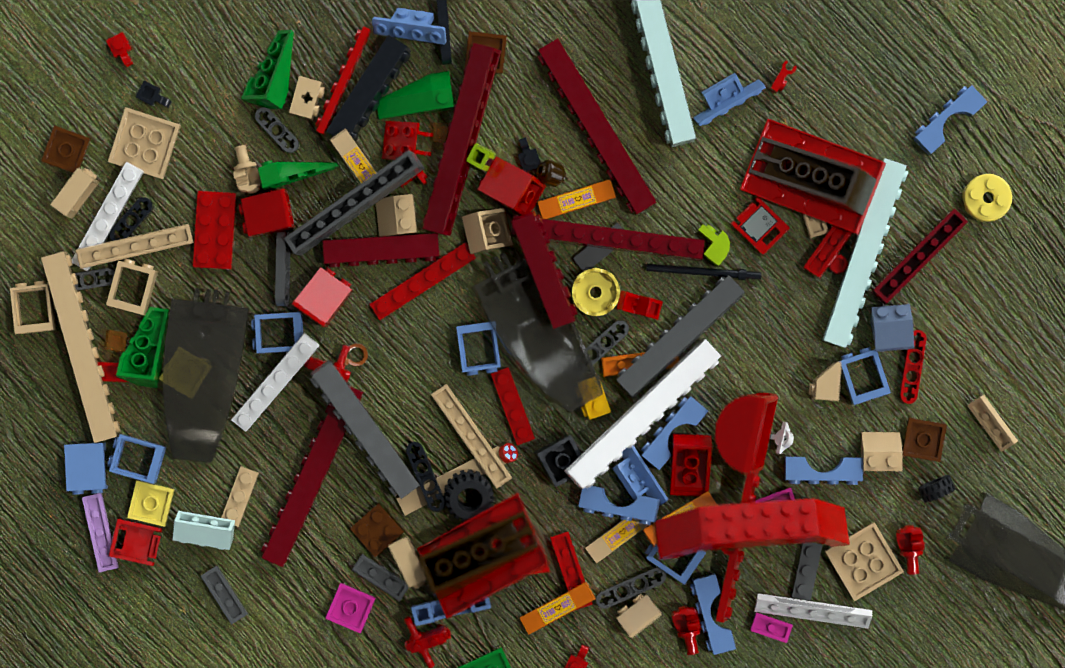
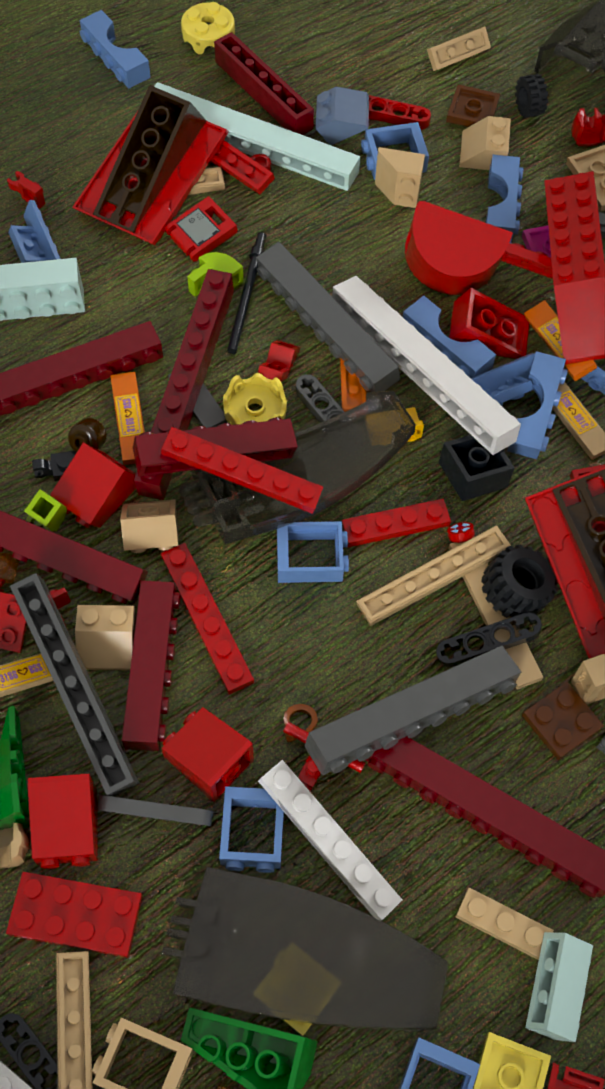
camera: 90 degrees left, 25 degrees down
none -> red plate [161,427,323,514]

